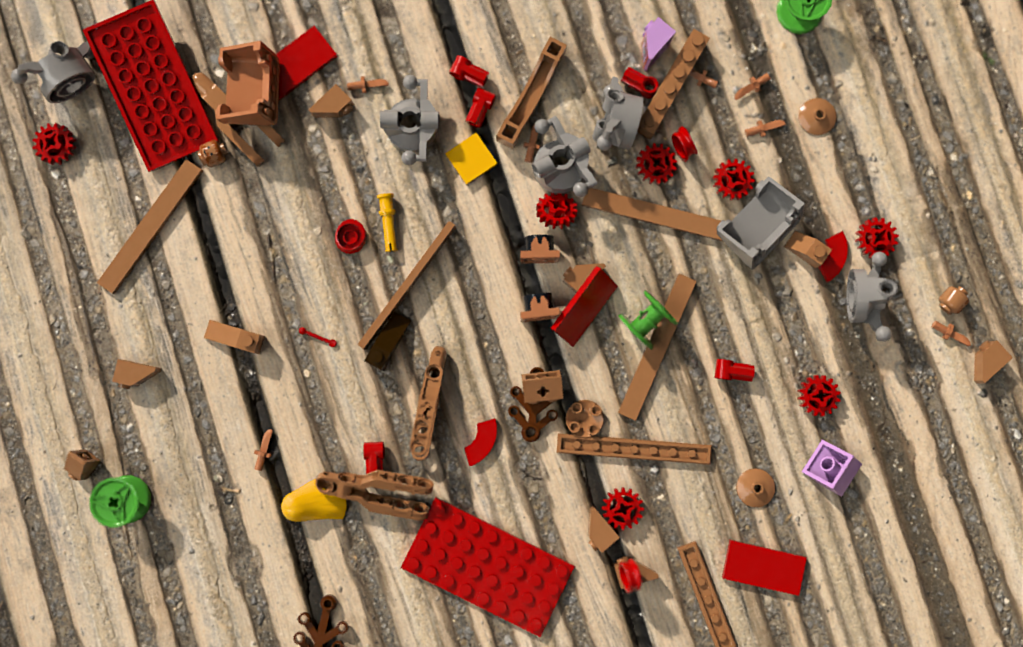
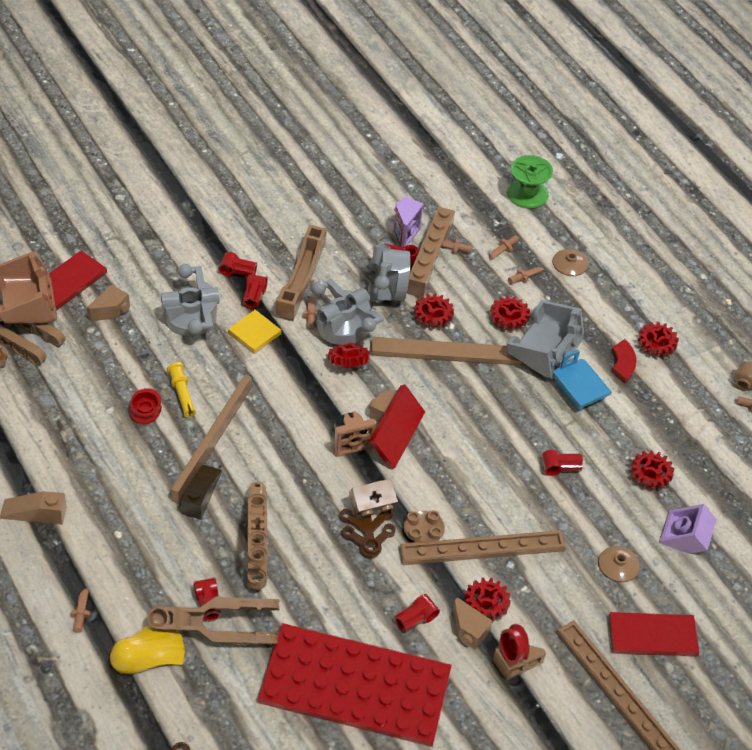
camera: 15 degrees left, 35 degrees down
red hinge [299,327,337,347] -> none
nougat piece [347,76,389,93] -> none
red tile [464,418,497,467] -> none
nougat piece [520,235,560,264] -> none
medium nougat tile [618,274,697,421] -> none
bright green piece [618,290,679,350] -> none
red piece [671,126,698,162] -> none
medium nougat slope [784,231,832,268] -> none
light grey piece [846,251,897,342] -> none
none -> red piece [395,594,440,633]
none -> dark azure piece [553,350,612,411]

